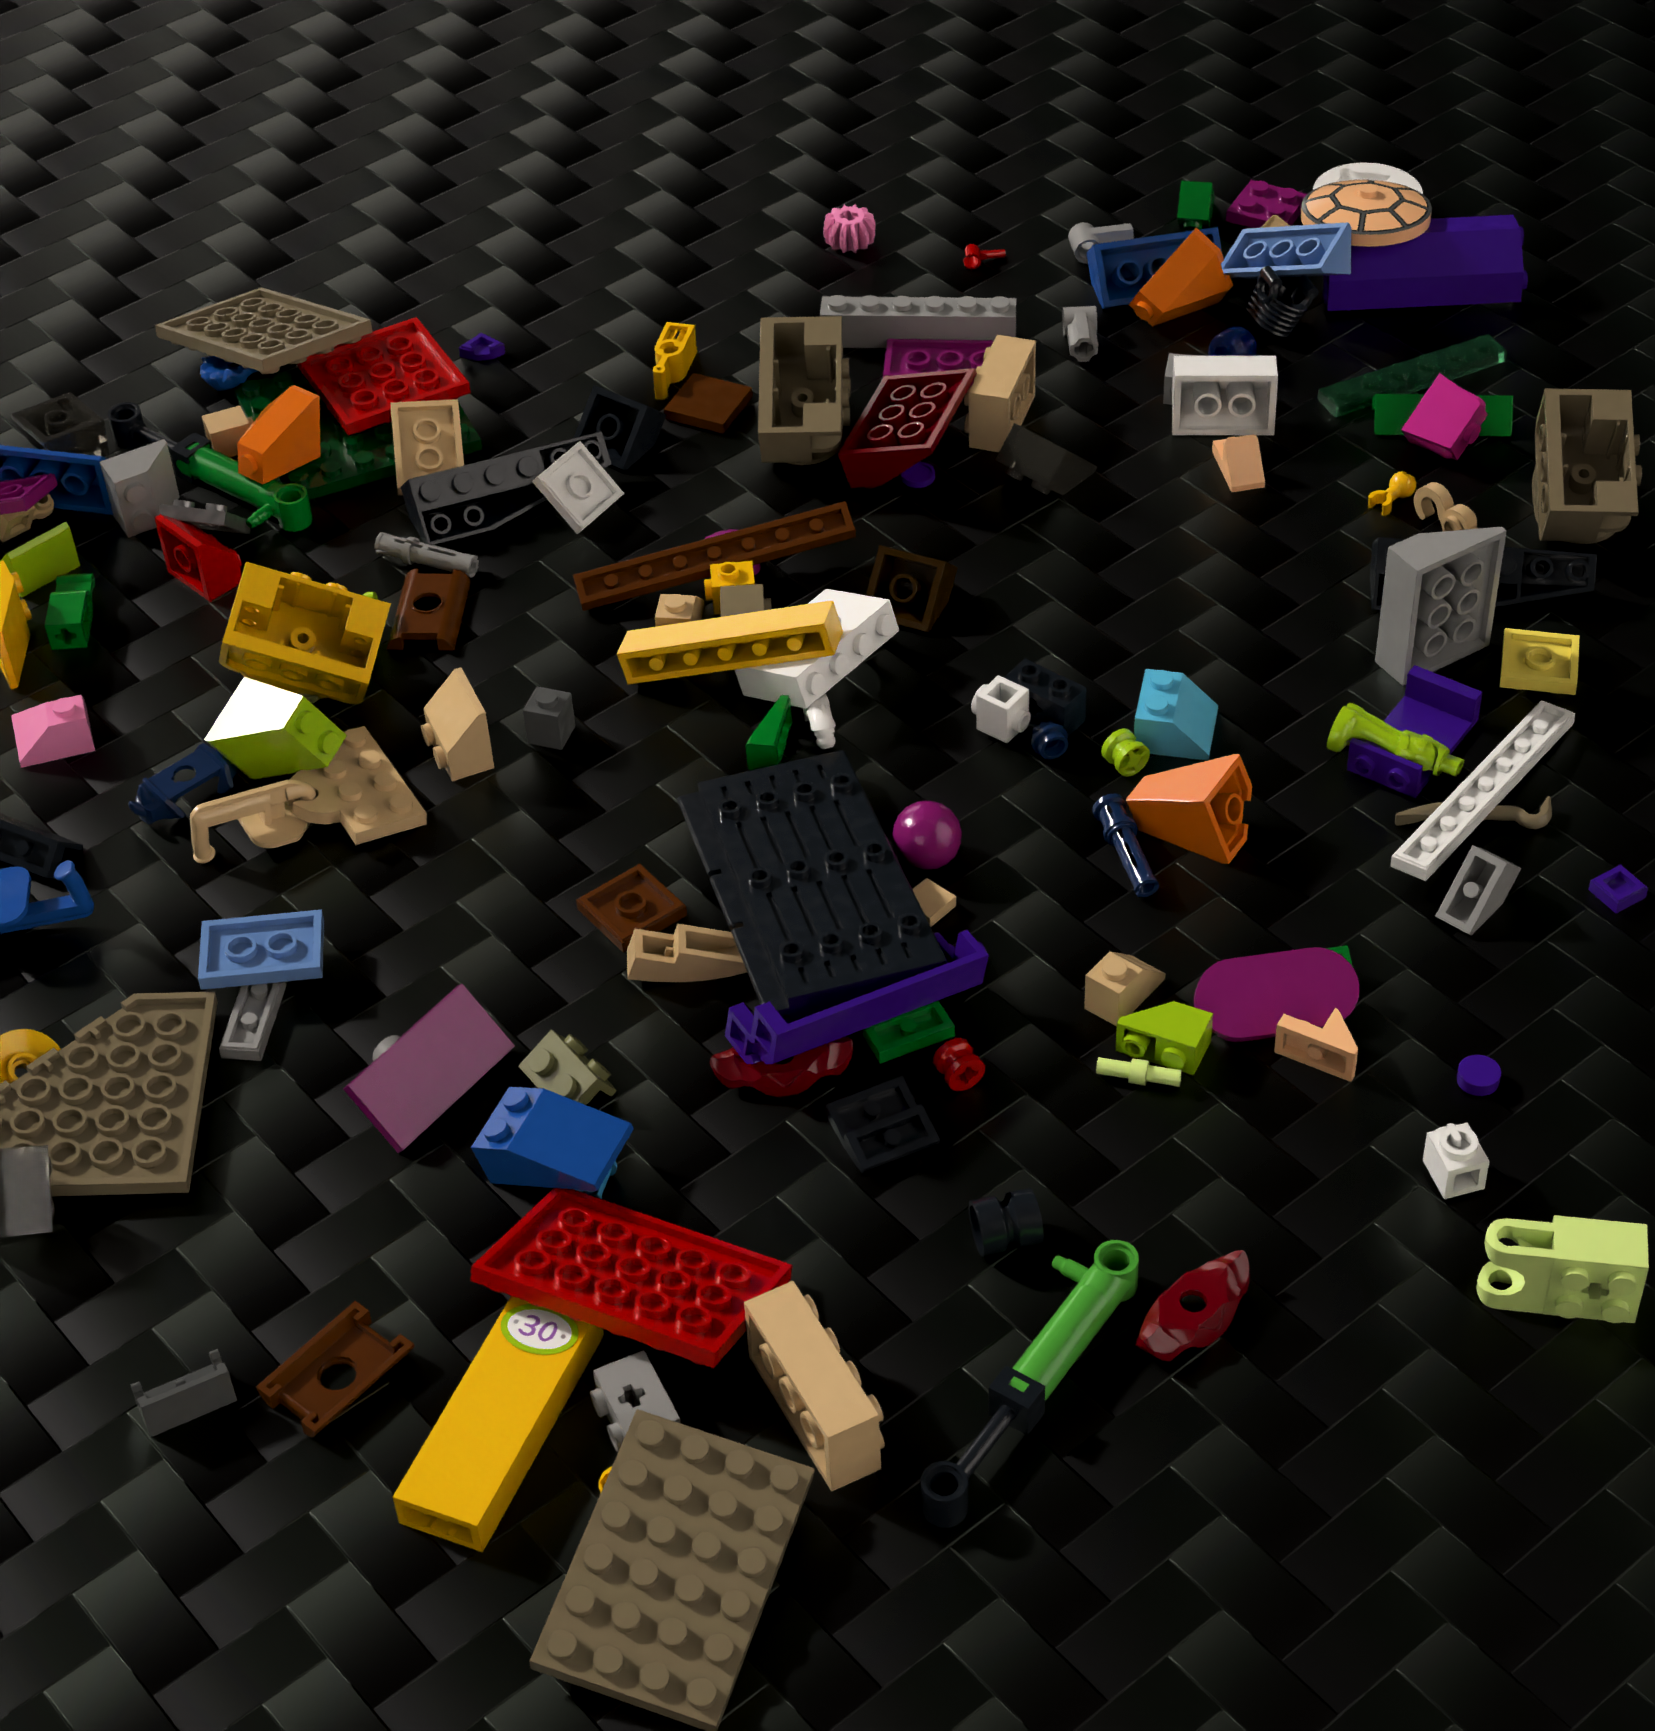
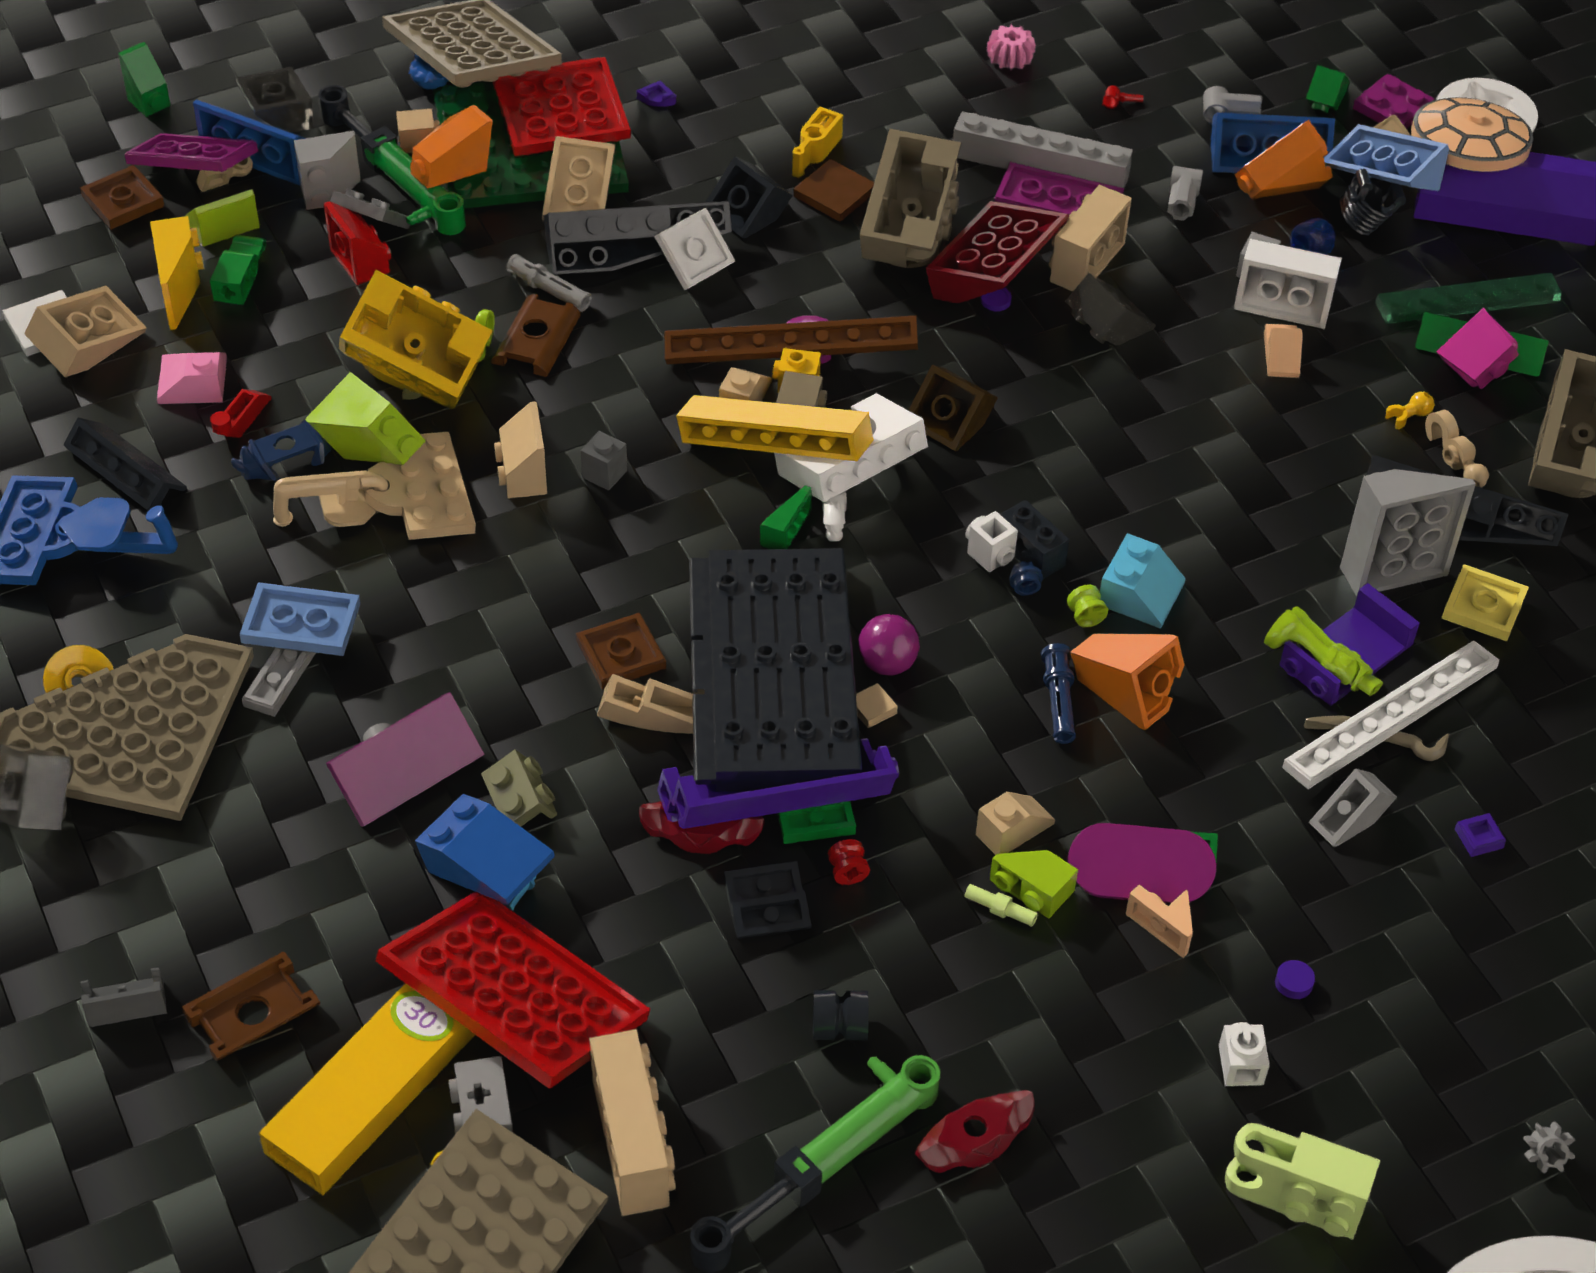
camera: 10 degrees right, 5 degrees up
none -> red piece [210,389,272,438]

